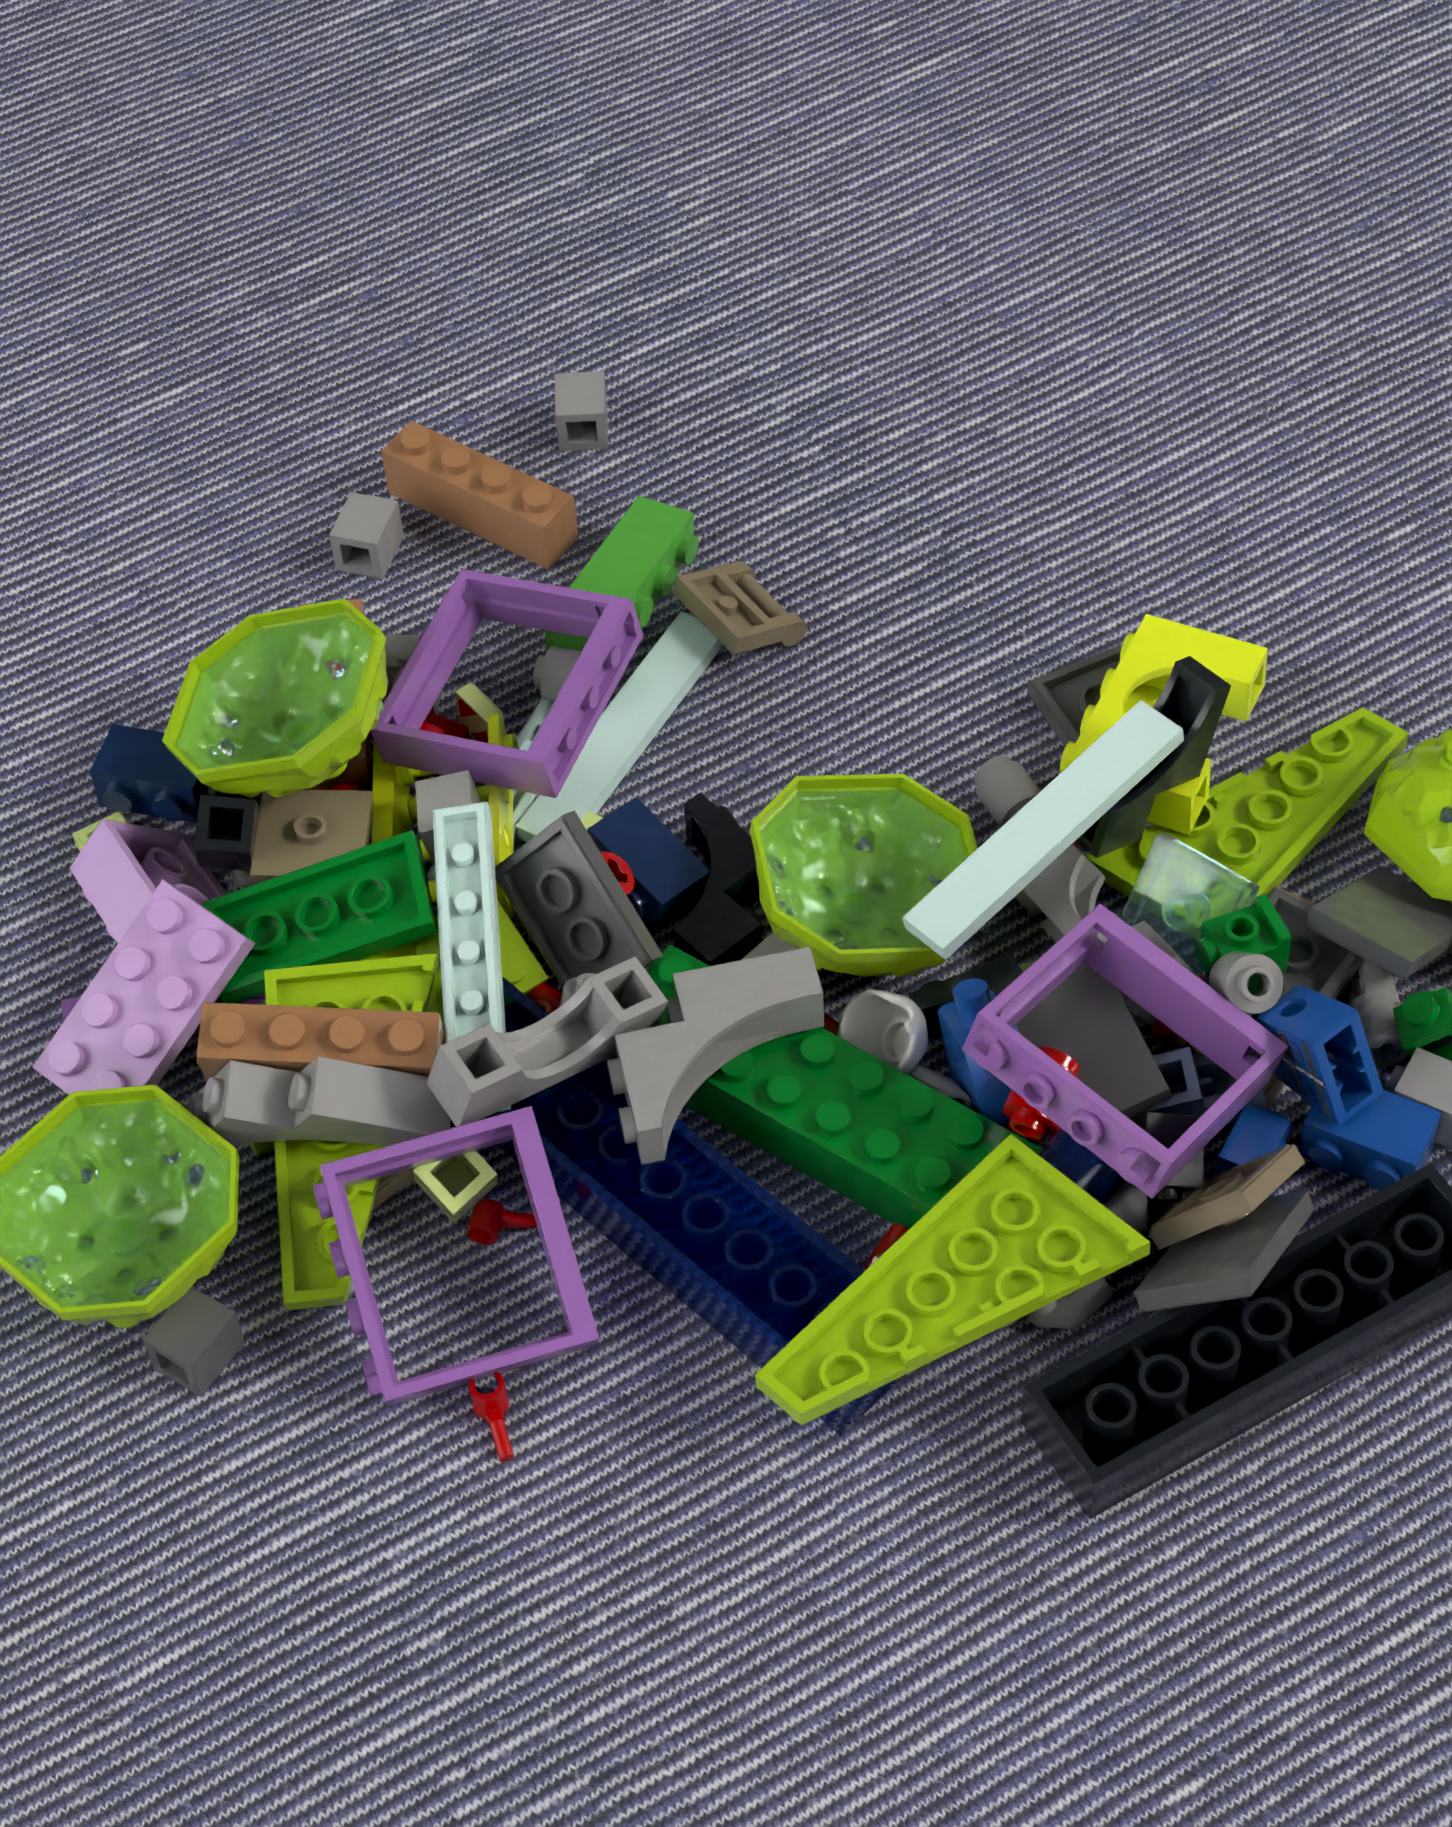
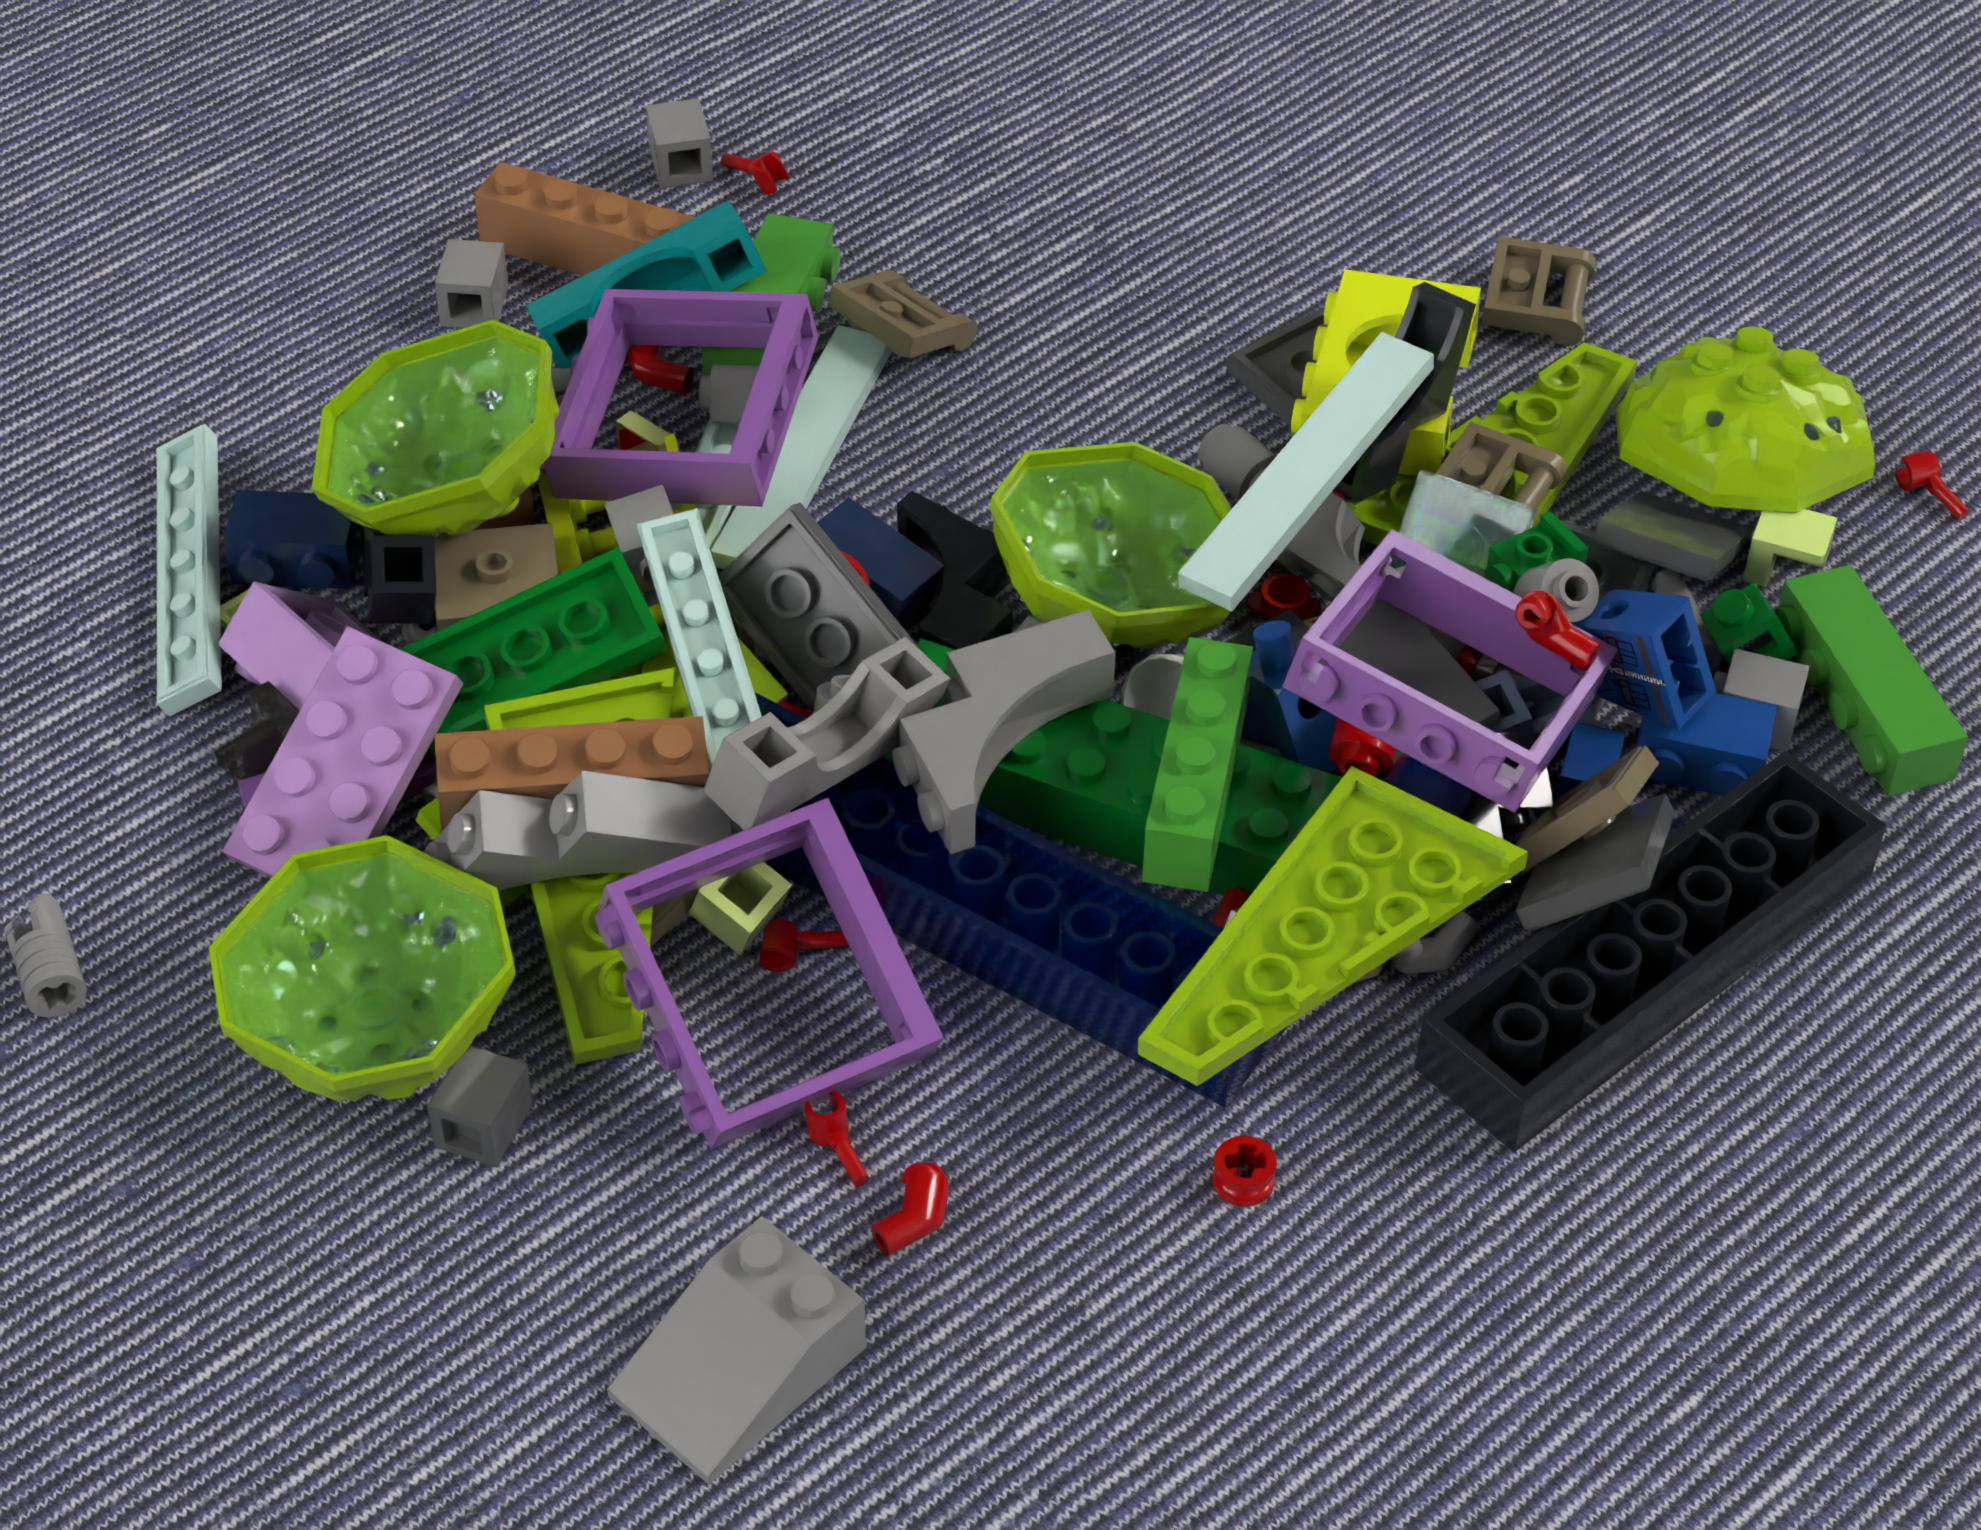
camera: 15 degrees left, 5 degrees down
none -> light aqua tile [156,424,222,716]
none -> clear smoke panel [215,681,300,783]
none -> teal arch [526,200,767,369]
none -> light grey slope [607,1216,866,1485]
none -> red arm [626,345,694,395]
none -> red hand [721,152,791,195]
none -> red arm [871,1162,950,1256]
none -> bright green brick [1142,637,1253,892]
none -> red bush [1212,1135,1277,1207]
none -> red plate [1248,573,1321,621]
none -> dark tan plate [1420,422,1567,545]
none -> dark tan plate [1481,236,1596,346]
none -> red arm [1515,590,1601,671]

